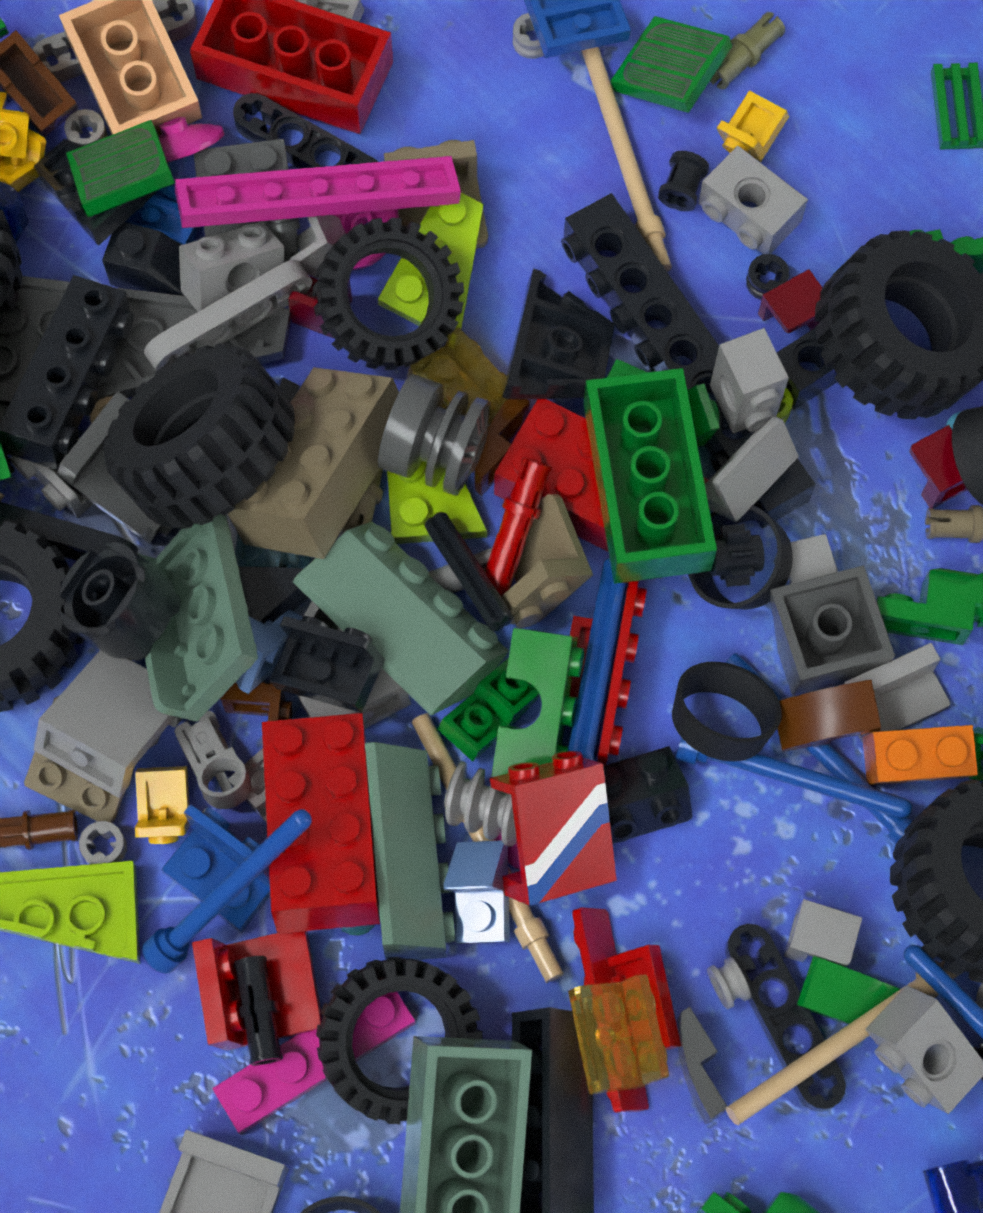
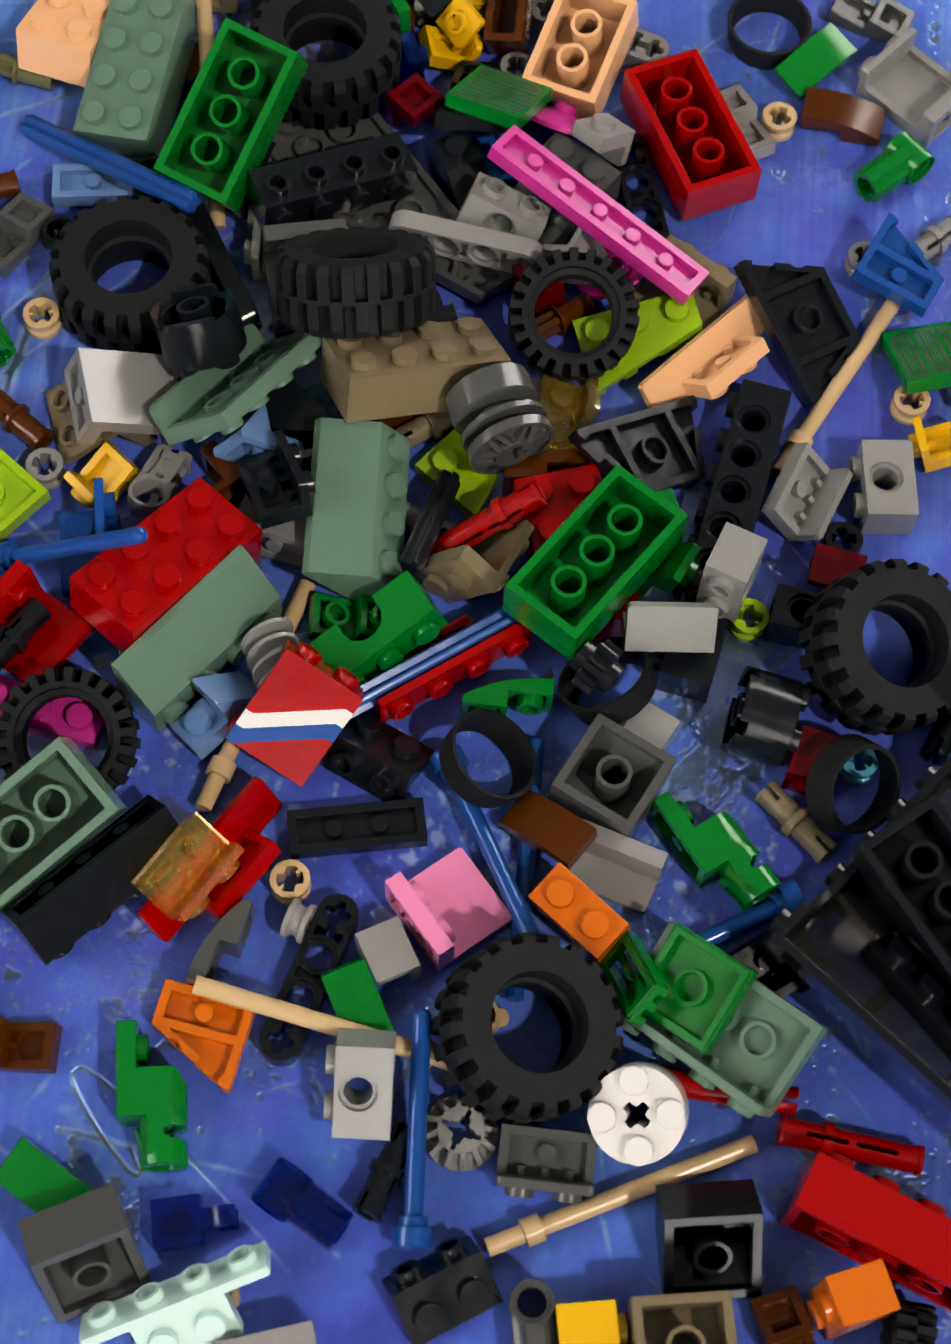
camera: 45 degrees right, 5 degrees down
black bush [658,151,709,211] -> none
none -> orange wing [151,979,256,1094]
none -> tan bush [269,859,312,906]
none -> black plate [287,797,428,859]
none -> bright pink bracket [385,848,512,972]
none -> dark red panel [387,72,443,128]
none -> green slope [461,678,555,716]
none -> reddish brown axle [535,292,596,340]
none -> light grey bracket [571,112,635,167]
none -> light nougat bracket [638,294,770,408]
none -> black brick [722,666,811,767]
none -> black wing [734,260,861,408]
none -> light grey bracket [761,442,853,542]
none -> tan bush [889,385,931,425]

